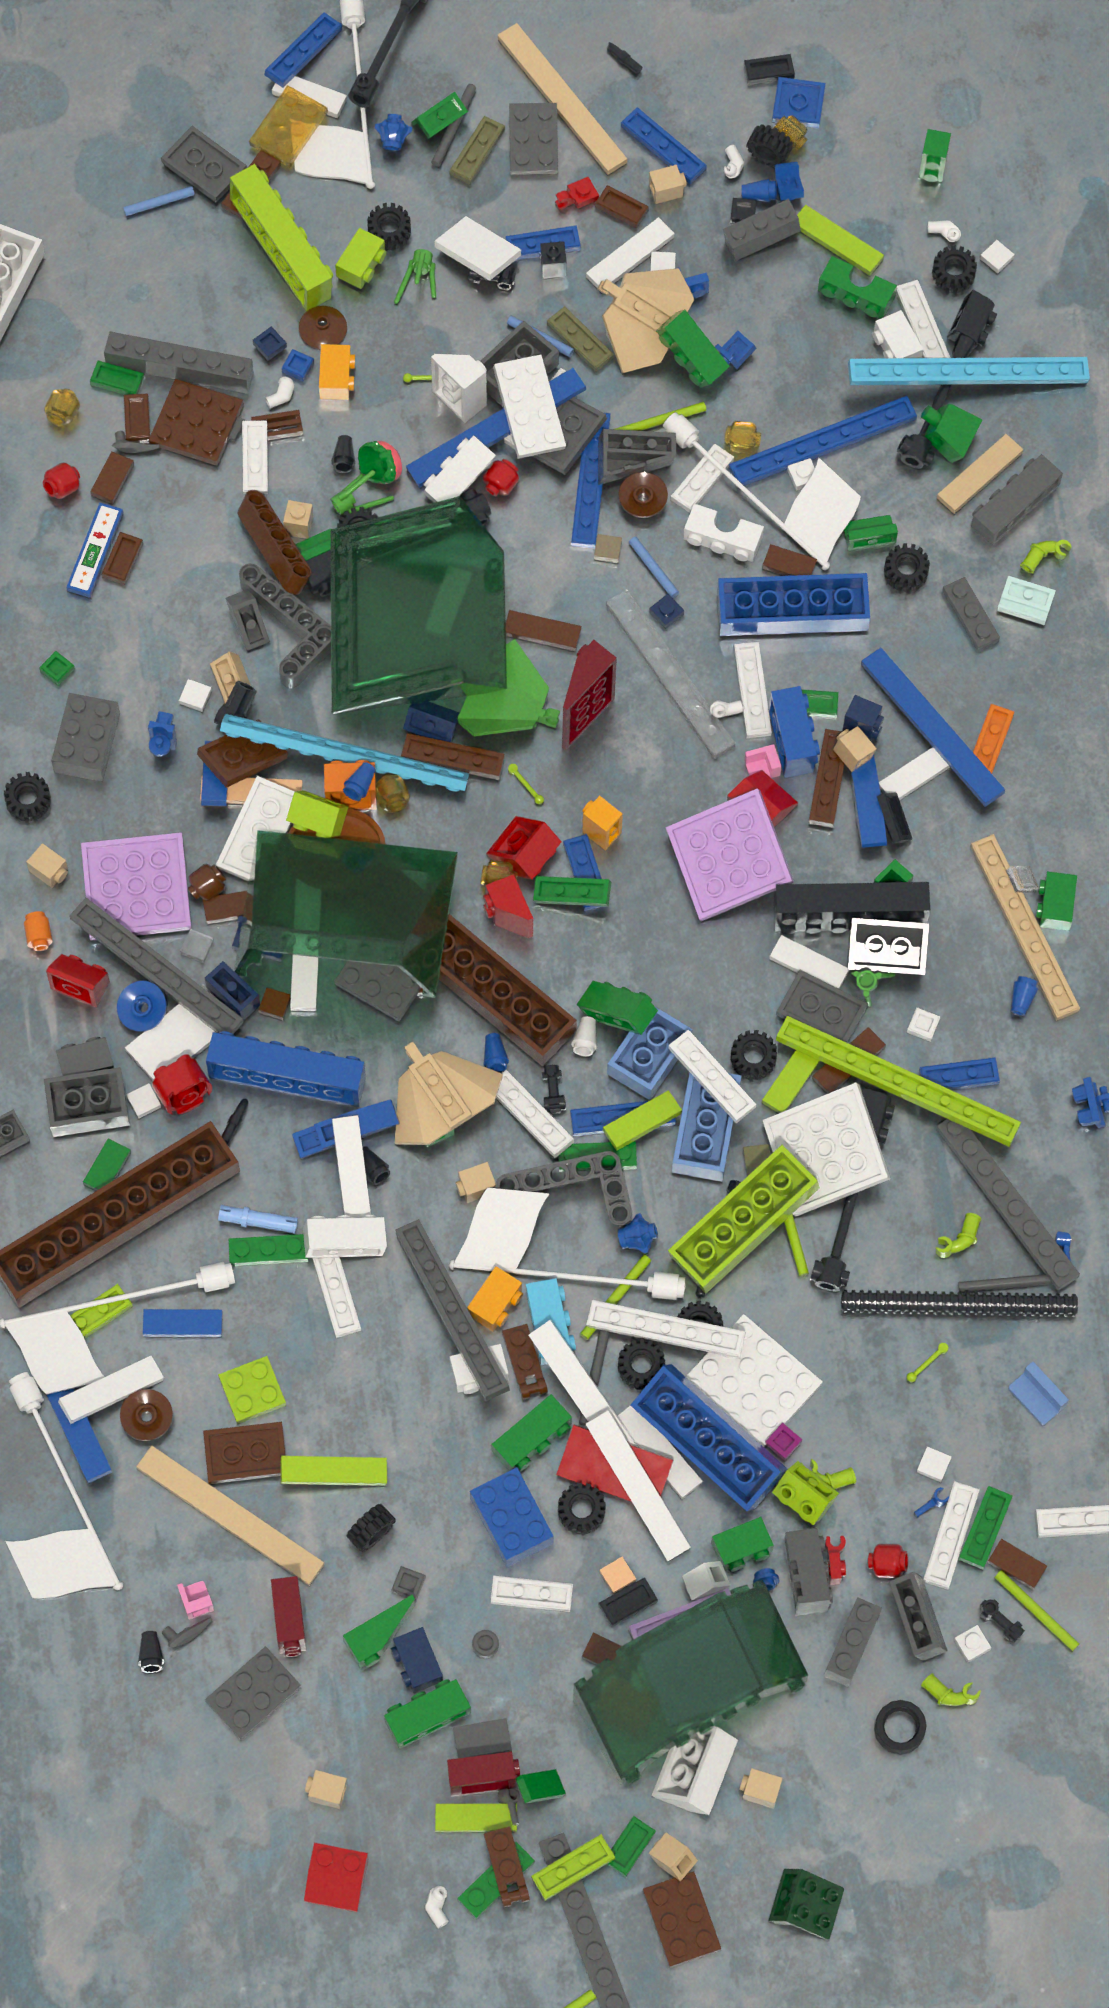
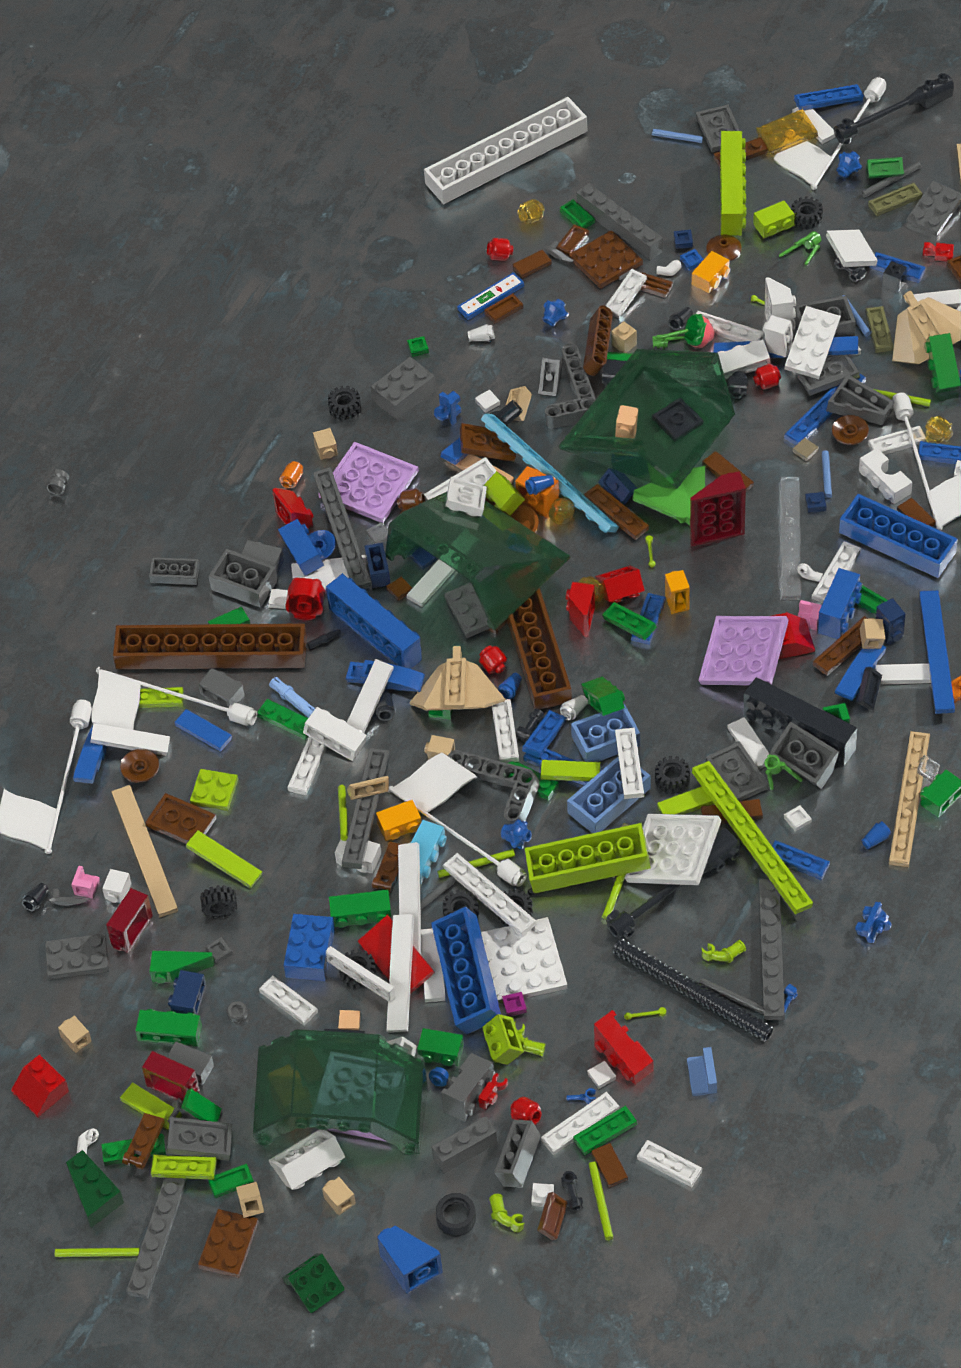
camera: 40 degrees right, 15 degrees down
none -> dark green wedge [66,1150,124,1228]
none -> white brick [102,869,132,903]
none -> dark grey plate [167,1117,232,1161]
none -> dark grey brick [198,668,245,708]
none -> blue brick [278,519,324,576]
none -> white tile [326,946,395,1002]
none -> lime bar [338,785,348,841]
none -> tan slope [347,776,389,800]
none -> blue slope [377,1226,443,1294]
none -> white plate [445,477,487,517]
none -> white cone [468,324,495,342]
none -> red head [479,645,507,674]
none -> blue tile [522,710,567,758]
none -> reddish brown tile [537,1192,567,1240]
none -> blue rock [542,299,569,326]
none -> red wedge [594,1010,654,1085]
none -> light nougat brick [615,405,638,447]
none -> black tile [652,397,704,442]
none -> white tile [696,311,764,342]
none -> white brick [763,315,794,358]

